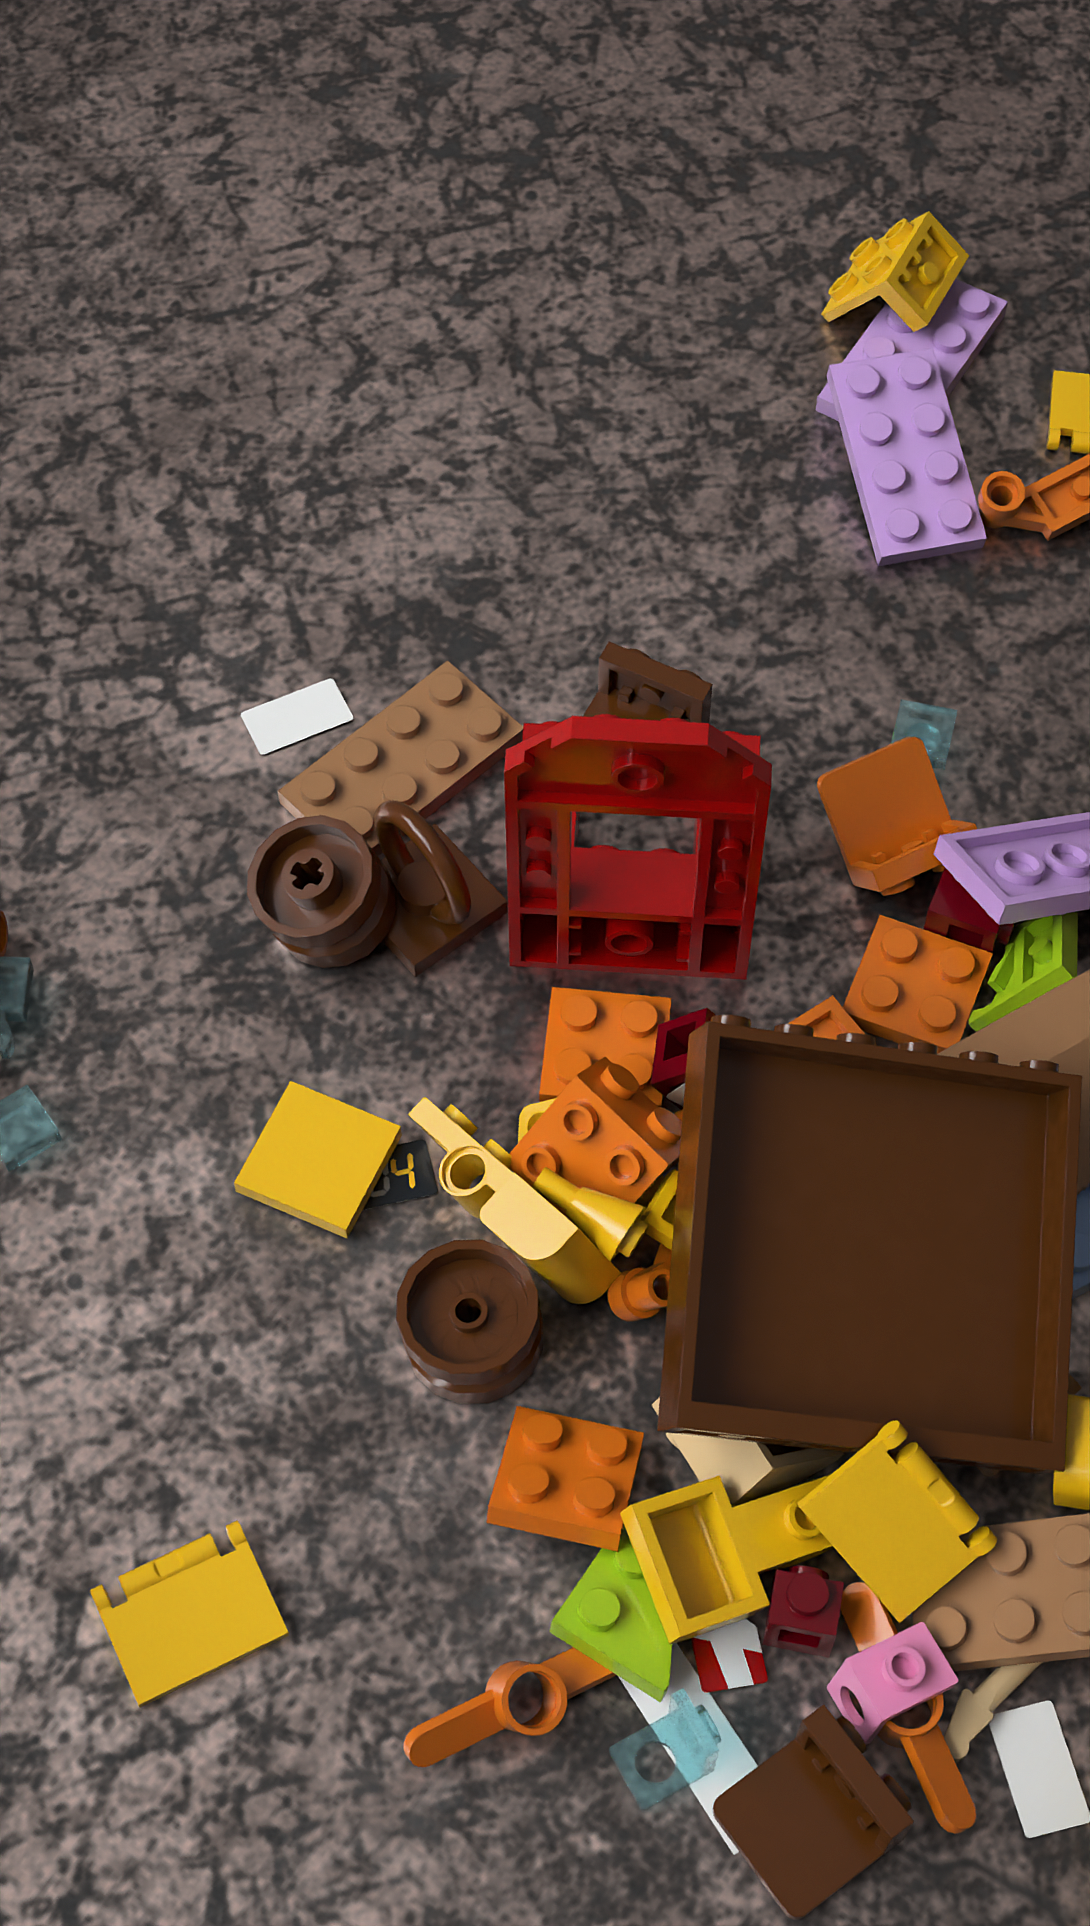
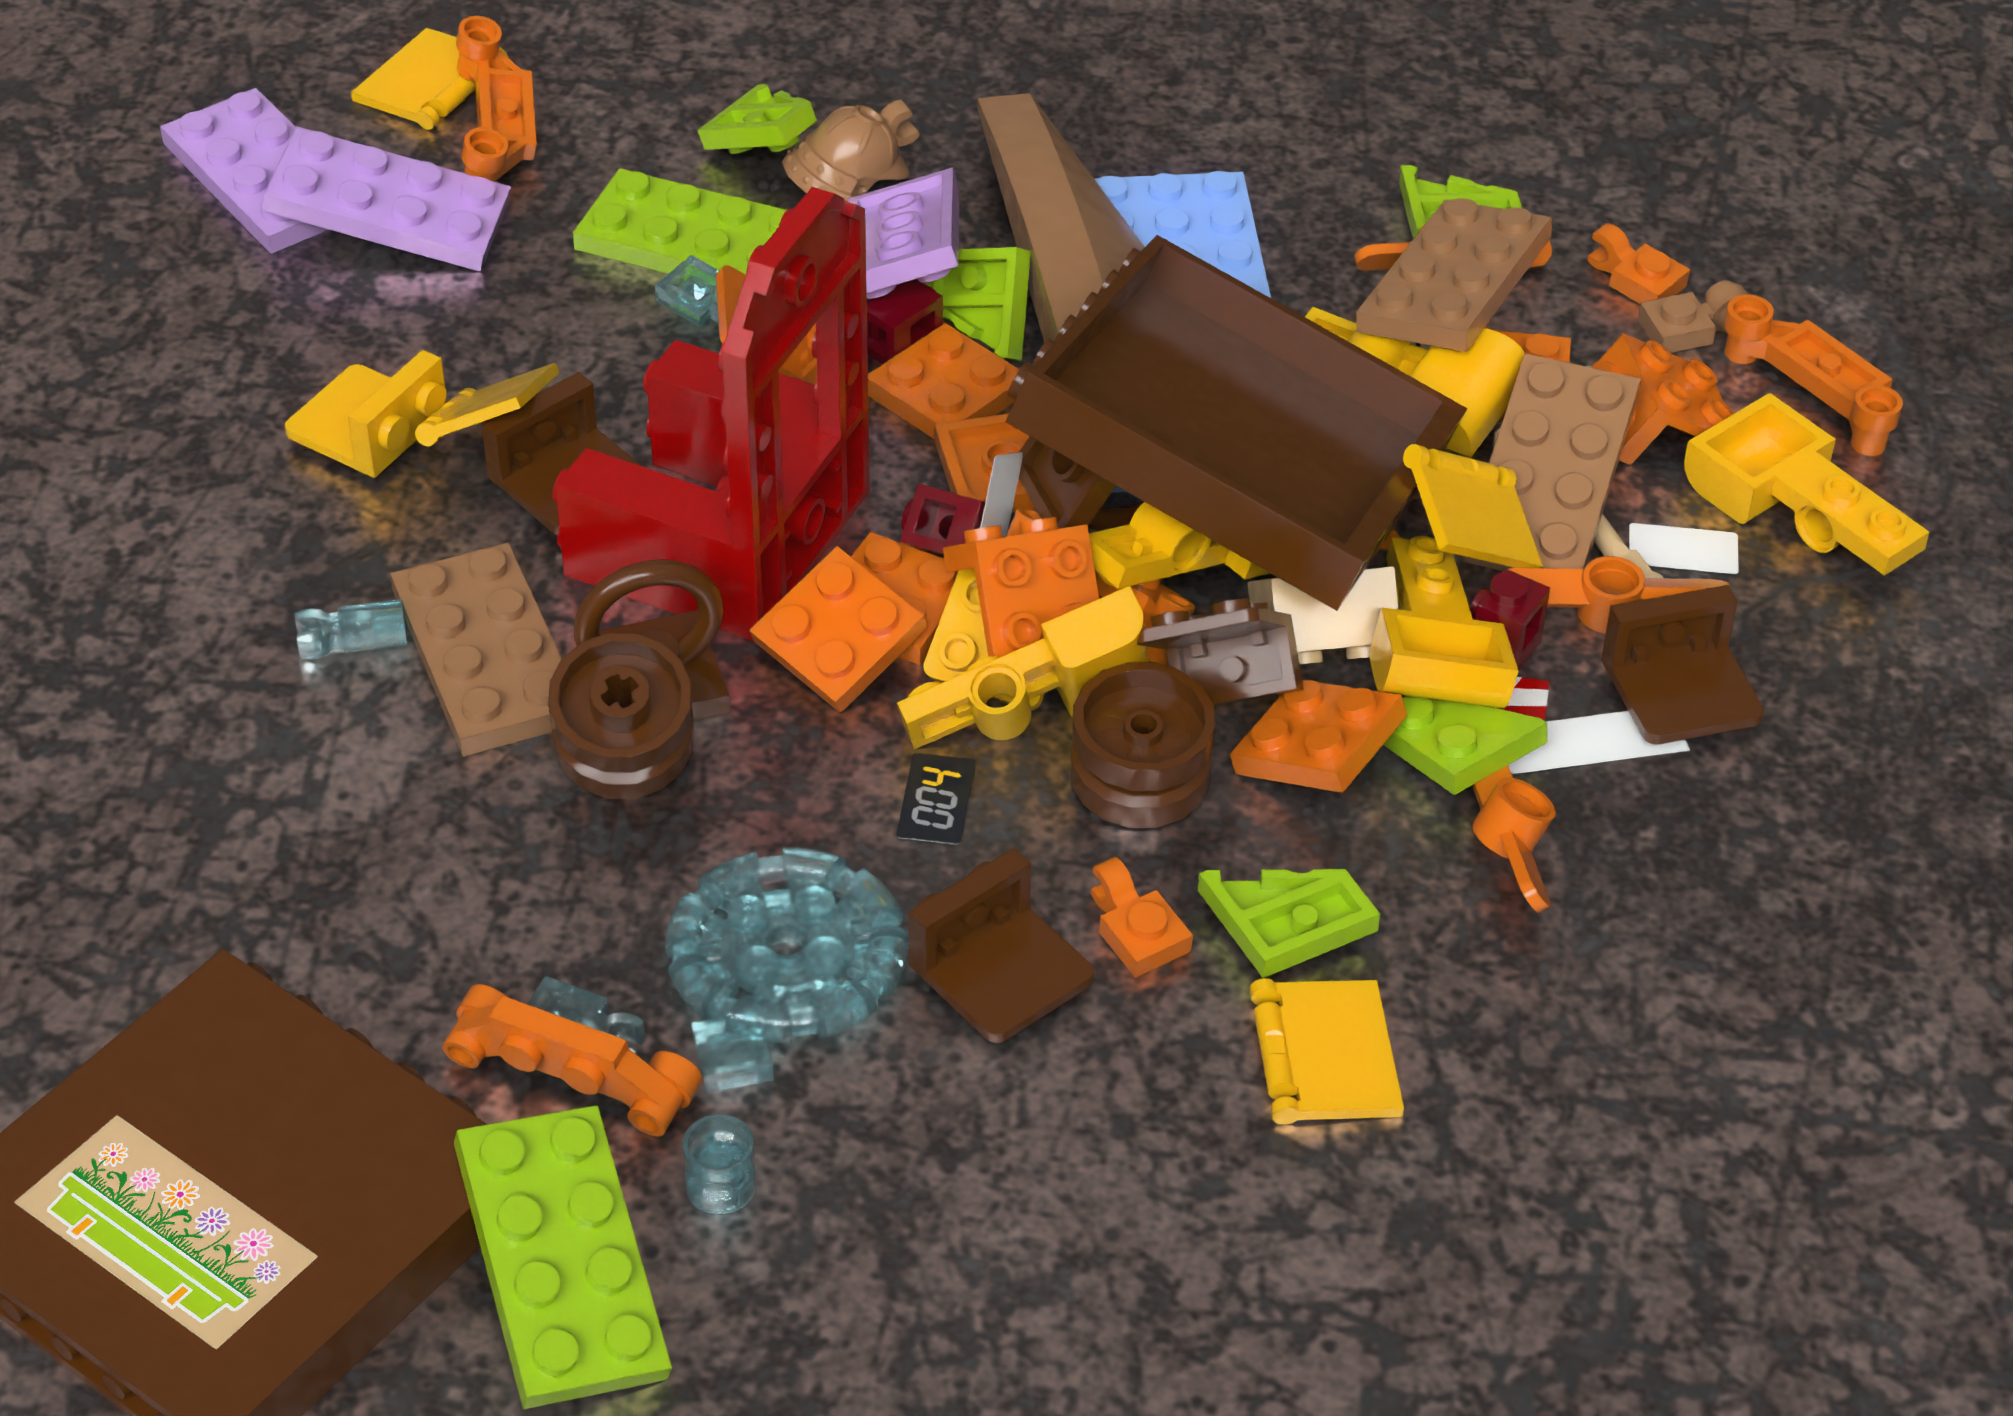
camera: 70 degrees left, 15 degrees down
yellow tile [234,1081,402,1239] -> none
white sticker [241,678,353,755] -> none
yellow cone [532,1167,649,1262] -> none
clear light blue bracket [609,1688,721,1811] -> none
yellow bracket [821,211,970,332] -> none
bright pink bracket [827,1622,958,1745] -> none
none -> yellow bracket [285,350,447,478]
none -> clear light blue bar [294,599,407,660]
none -> yellow piece [415,362,560,446]
none -> lime plate [573,168,788,286]
none -> clear light blue plate [664,847,909,1044]
none -> orange plate [749,546,928,713]
none -> reddish brown bracket [908,848,1094,1043]
none -> orange plate [1090,857,1193,978]
none -> reddish brown bracket [1137,598,1304,707]
none -> lime wing [1198,869,1380,978]

